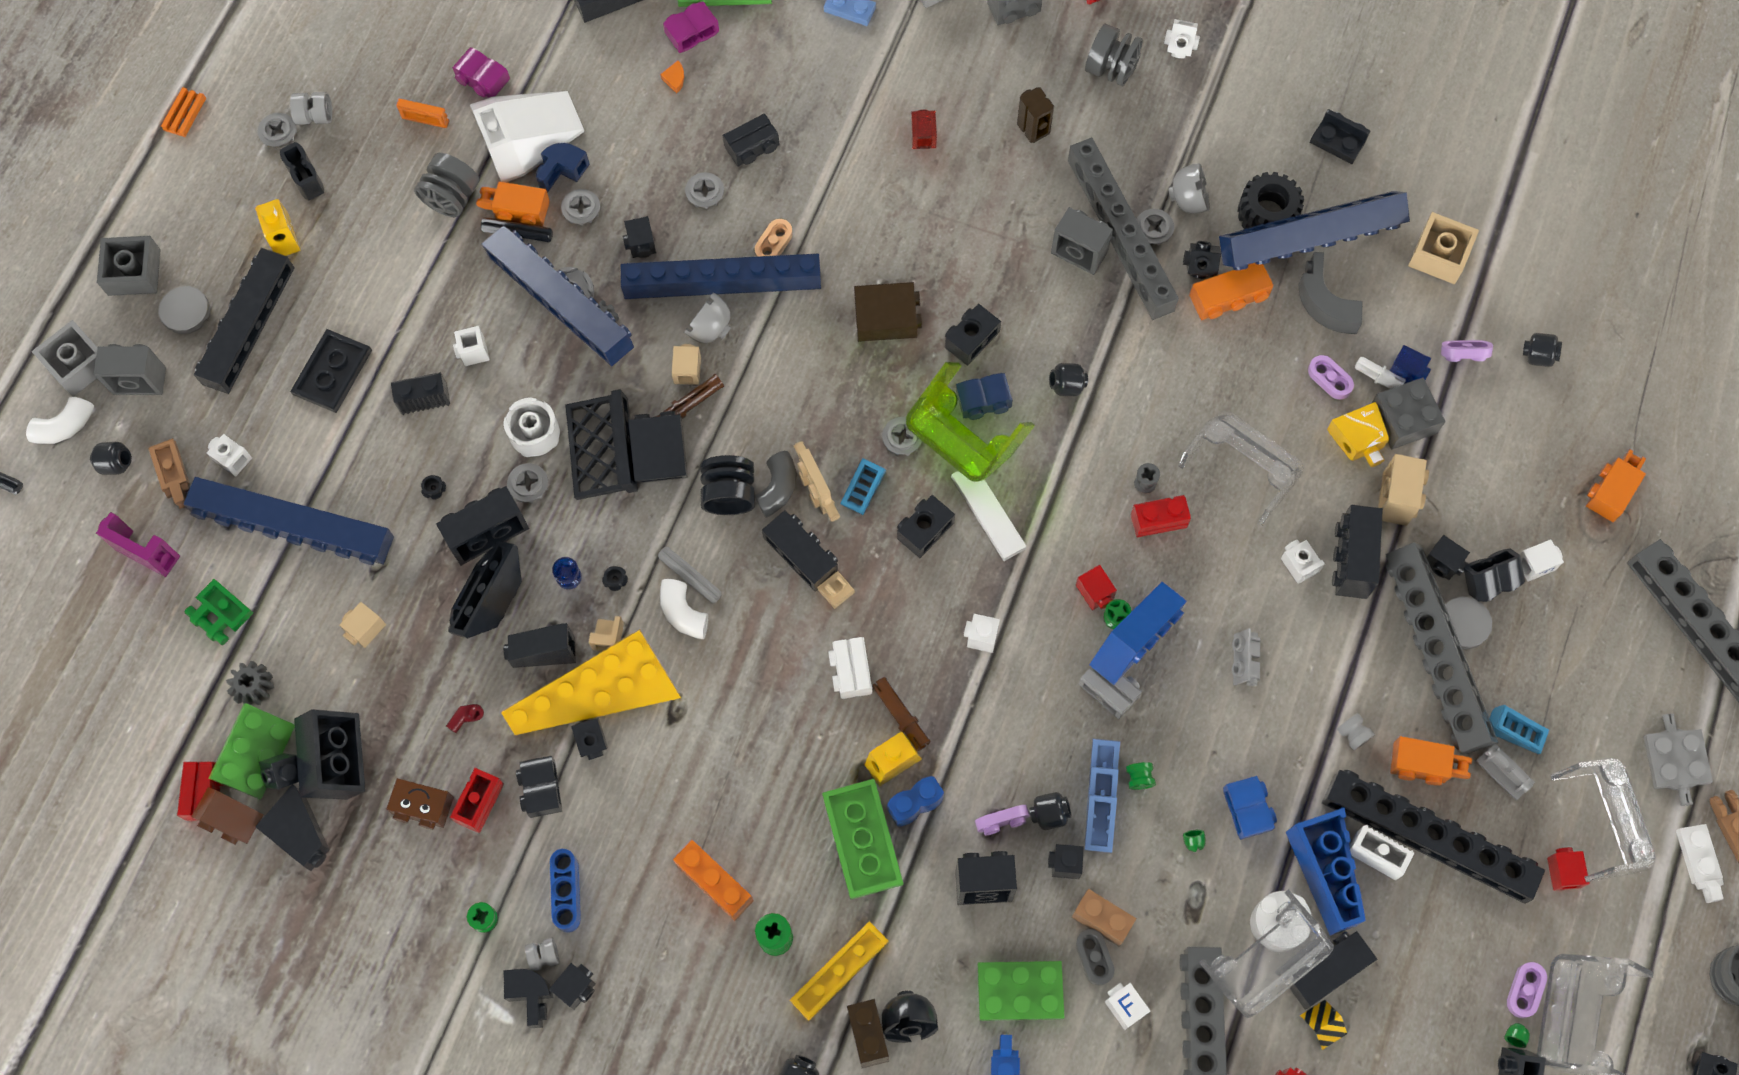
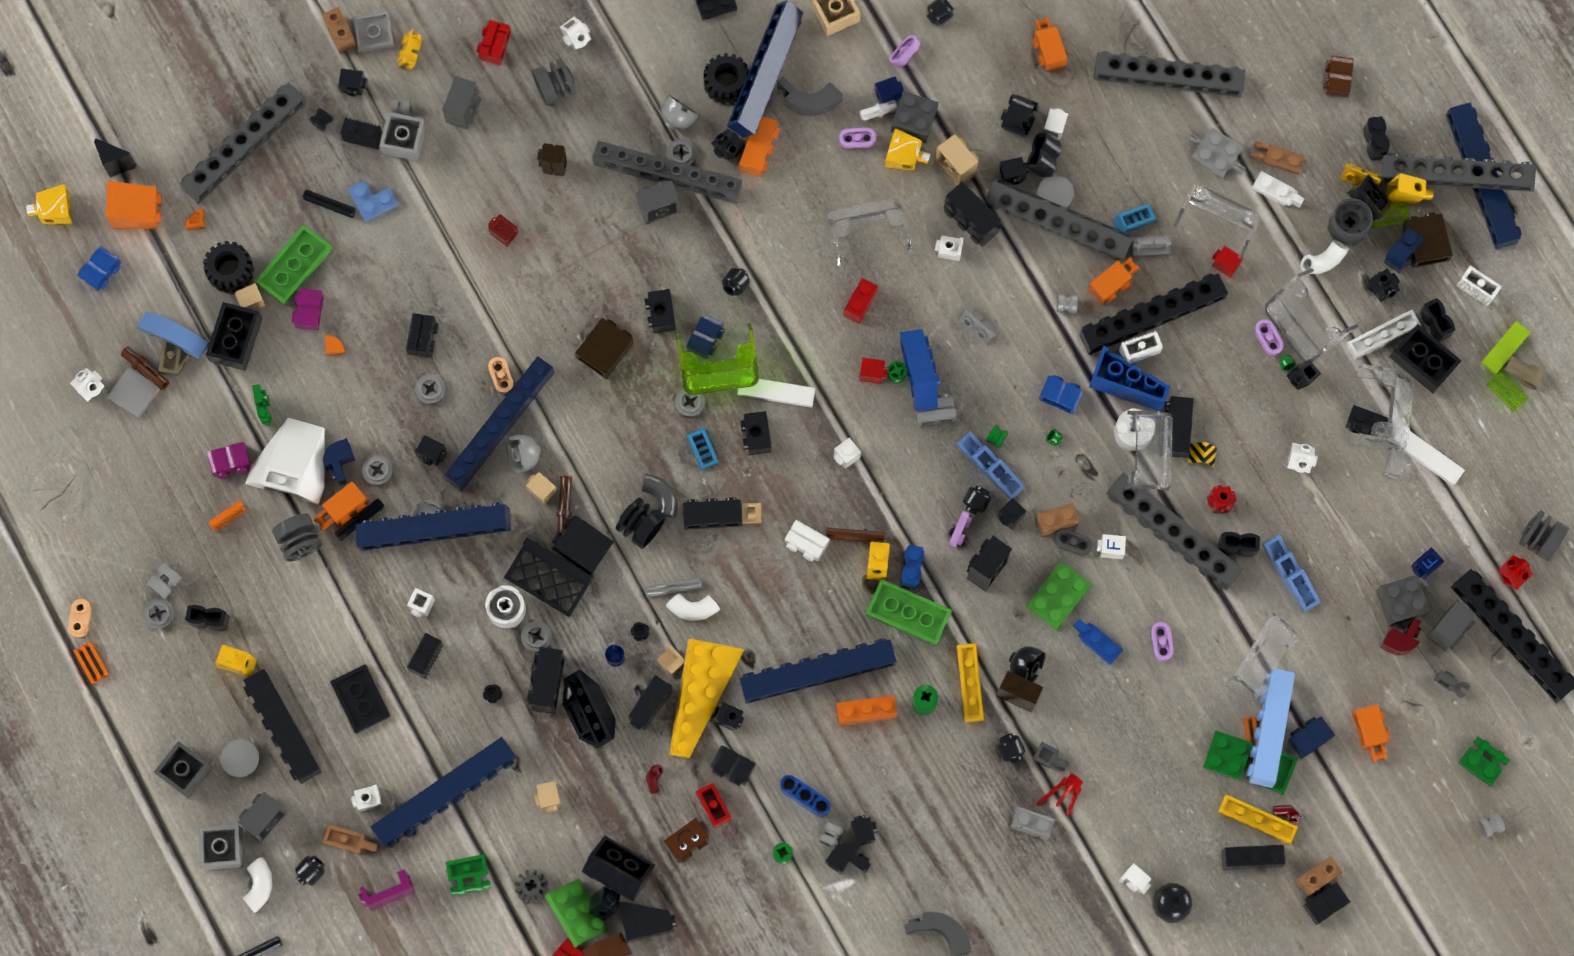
camera: 55 degrees left, 5 degrees up
tan plate [794,441,840,521] -> none
dark grey bush [1134,463,1160,494] -> none
none -> light nougat plate [68,599,92,638]
none -> green plate [252,384,272,426]
none -> dark blue brick [740,638,897,704]
none -> black brick [1001,94,1039,137]
none -> white cylinder [1300,240,1349,274]

